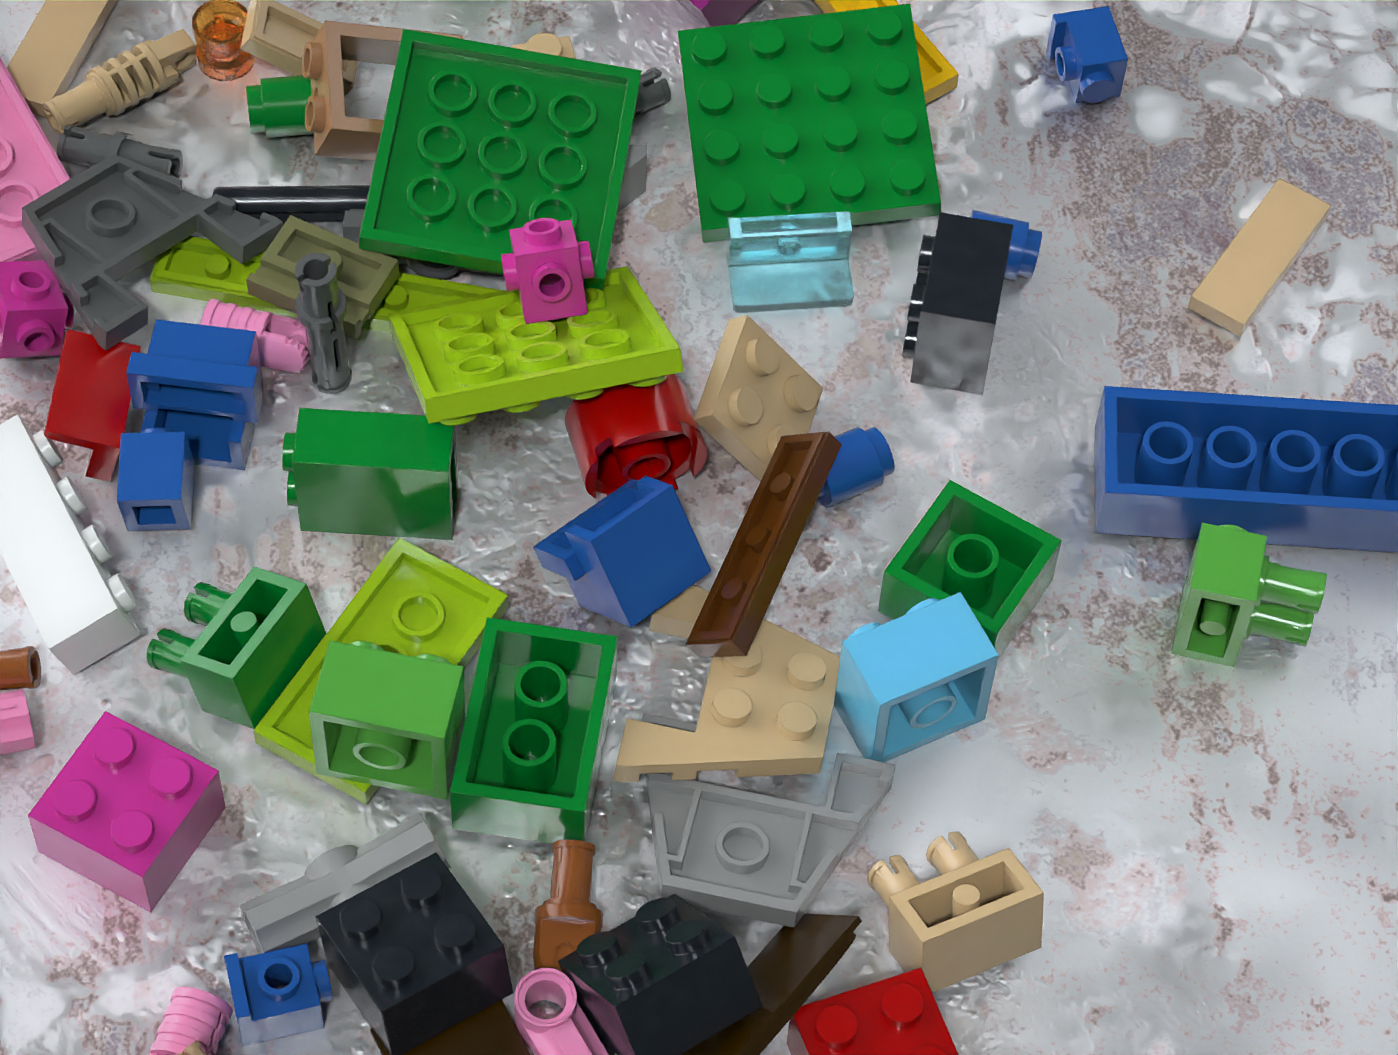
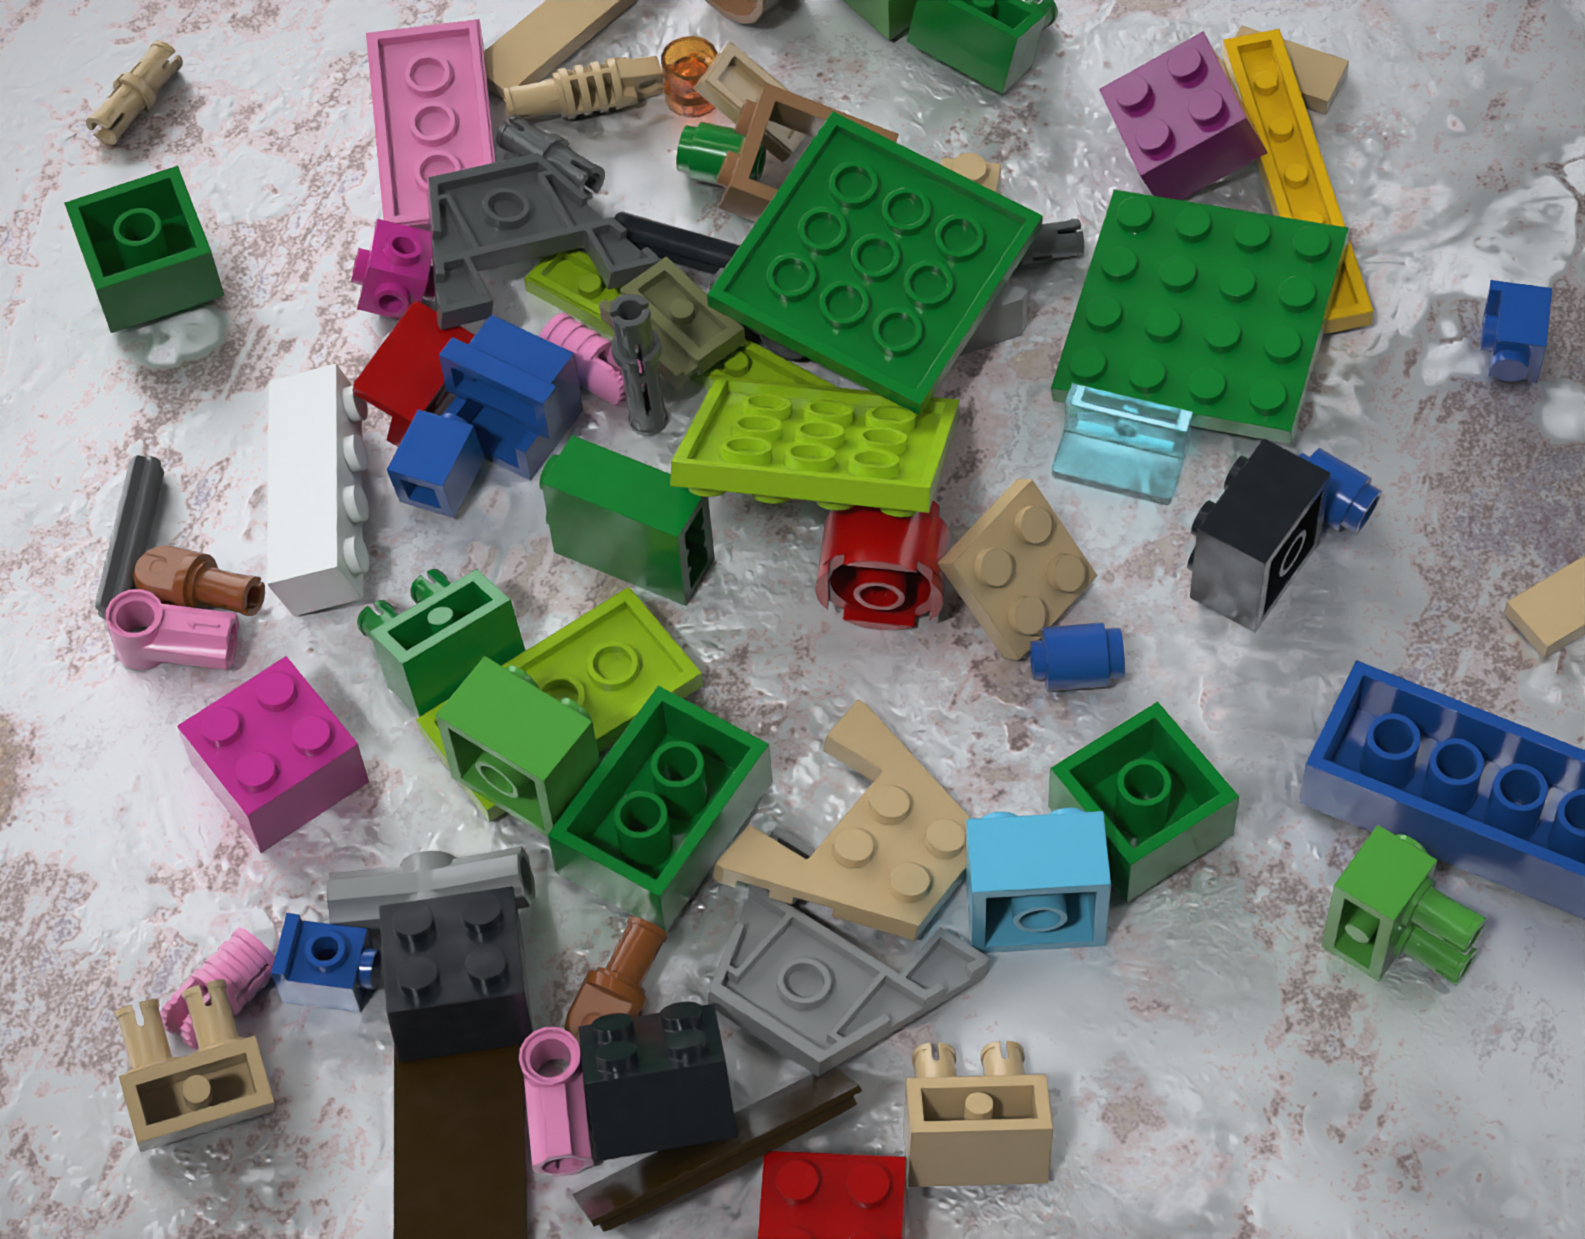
camera: 30 degrees right, 0 degrees up
dark pink brick [501,218,594,324] -> none
blue plate [533,476,711,628] -> none
reddish brown tile [686,431,842,658] -> none

